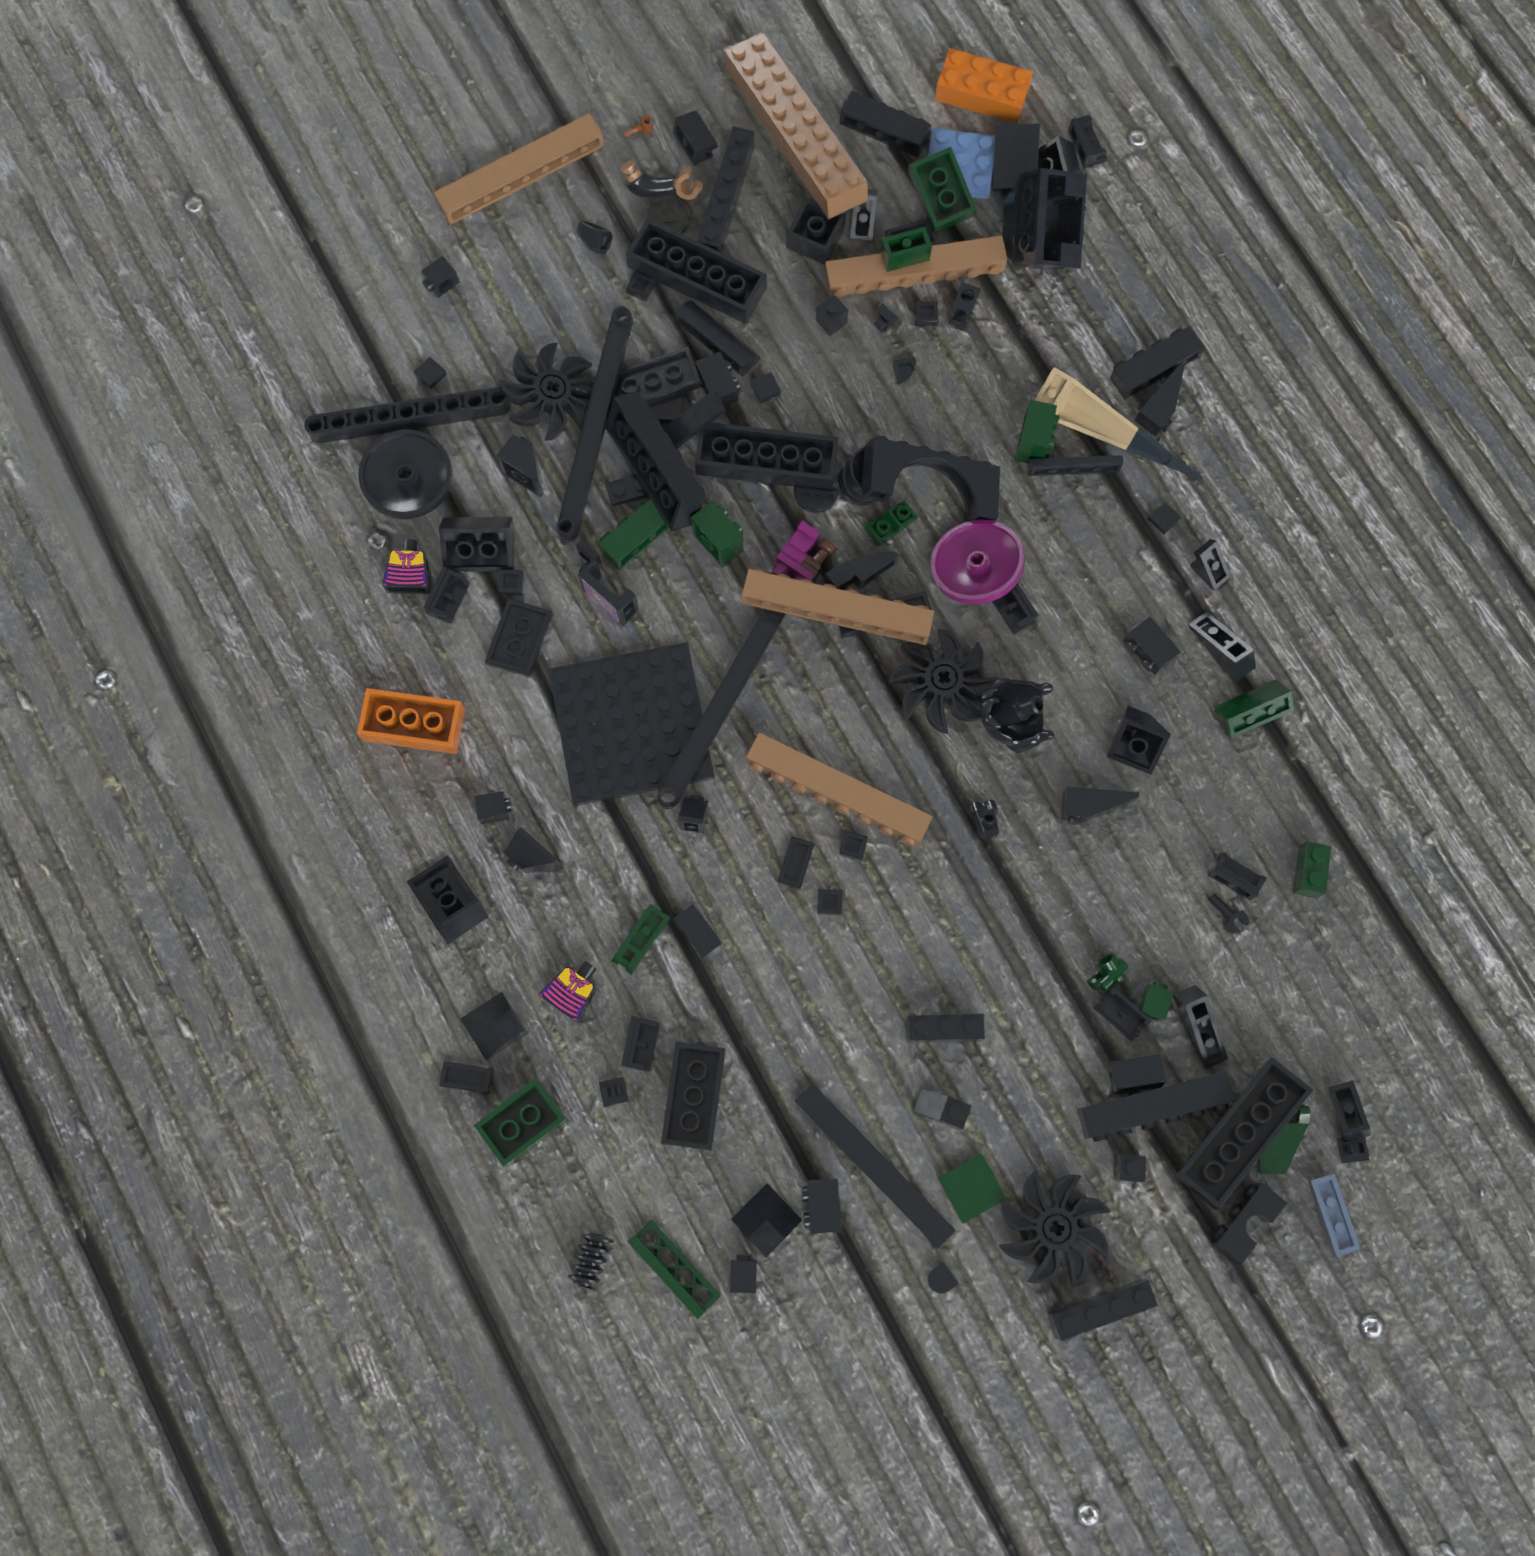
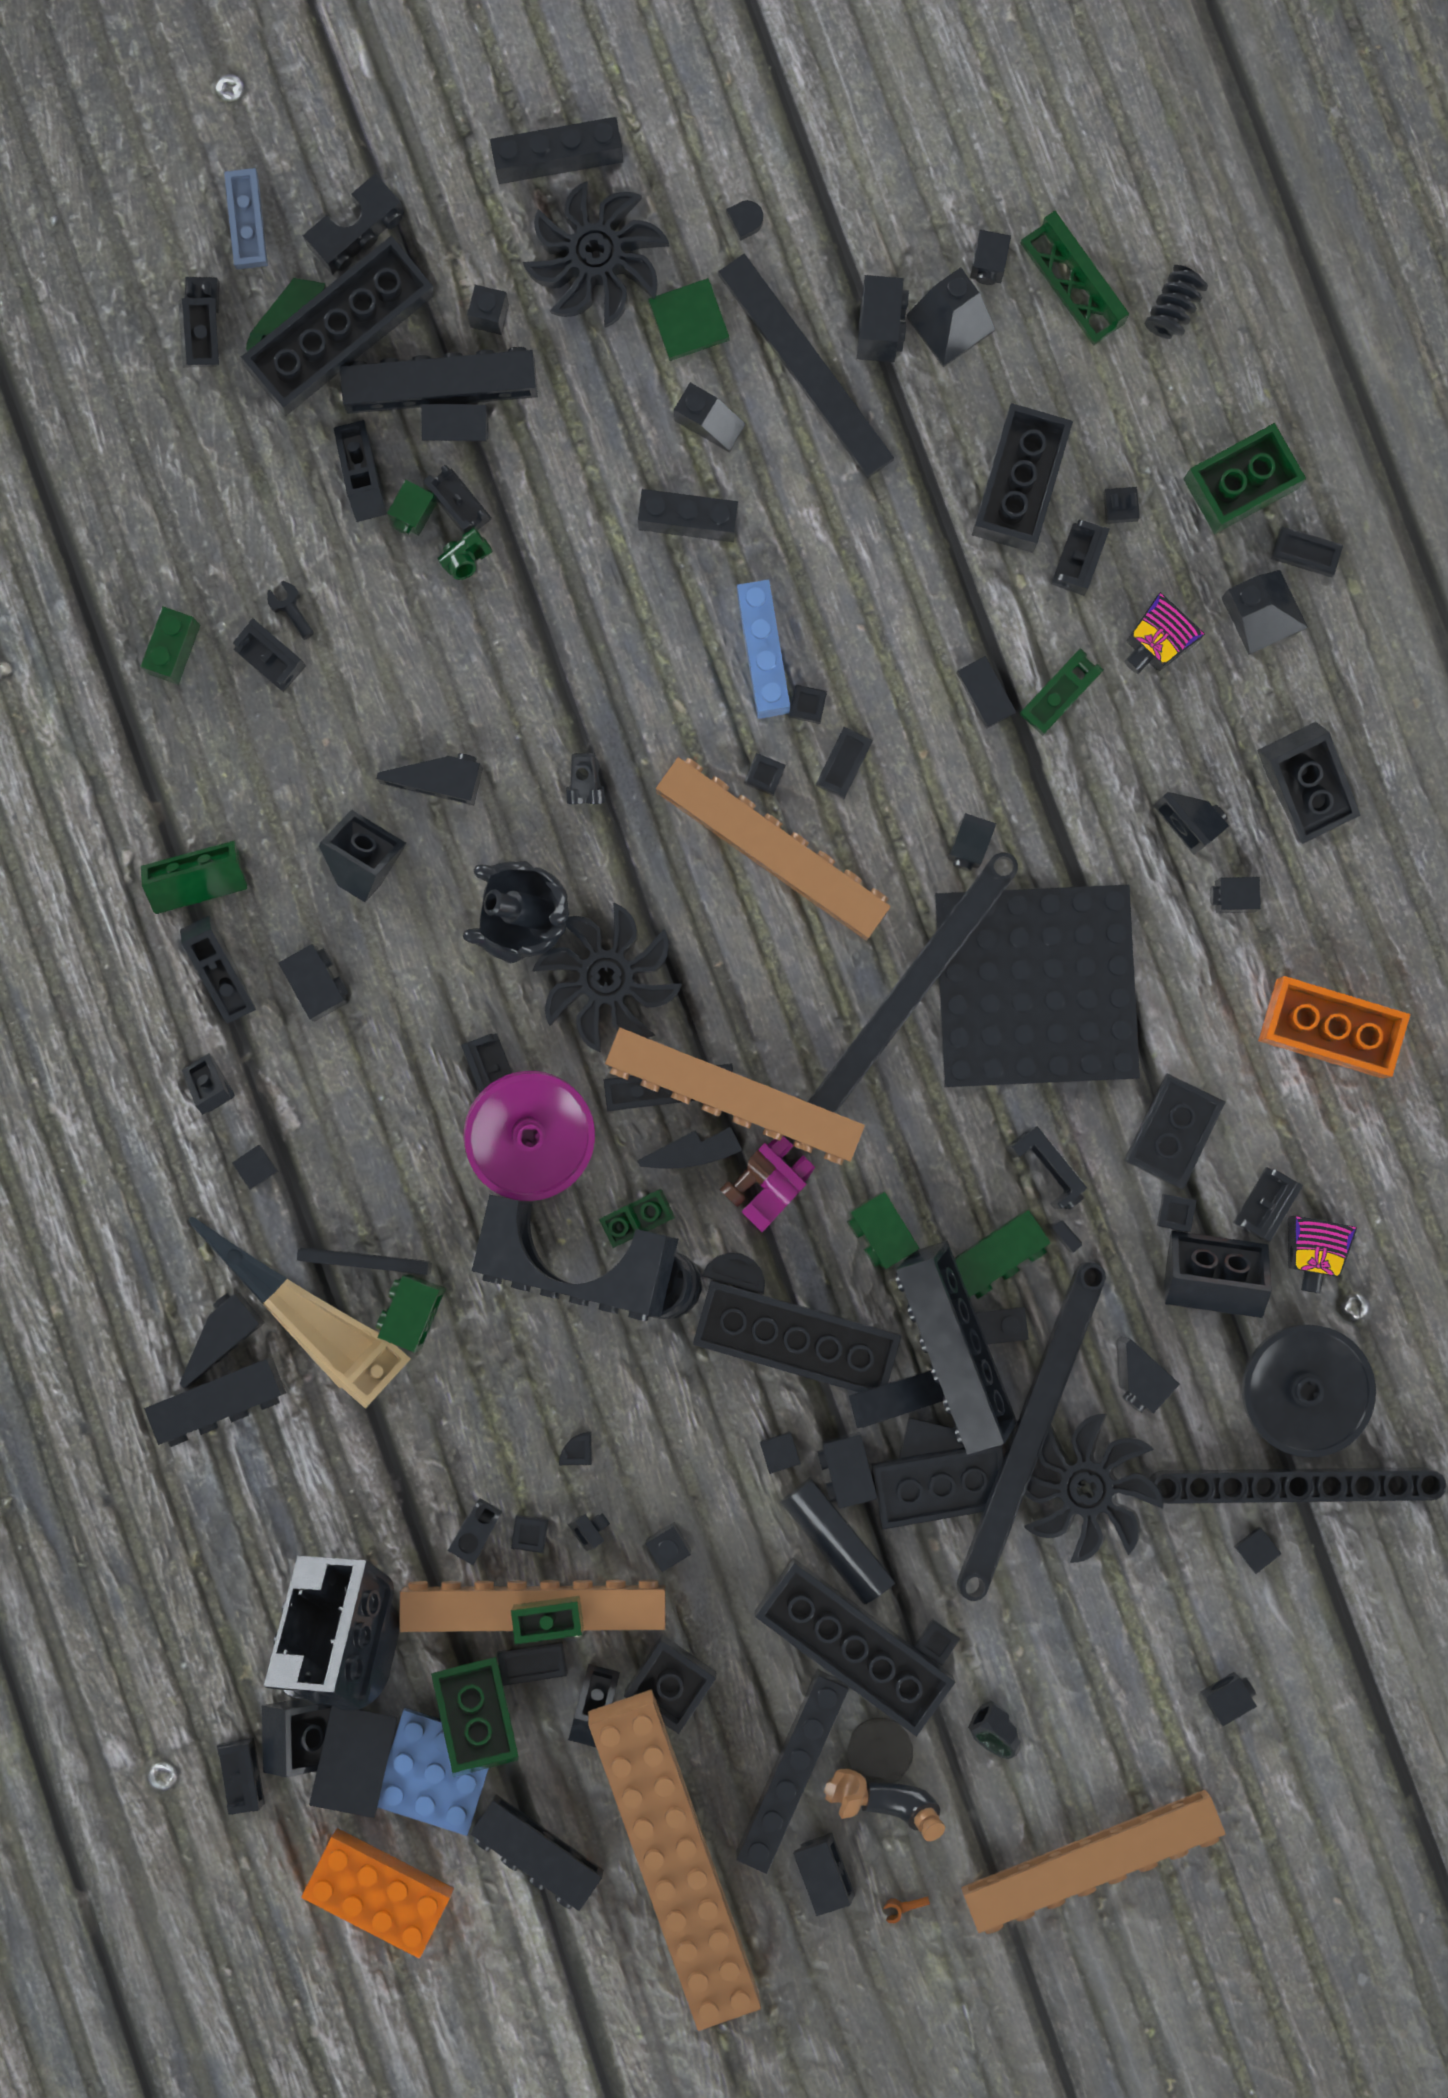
camera: 170 degrees left, 10 degrees up
none -> medium blue brick [737,580,790,719]

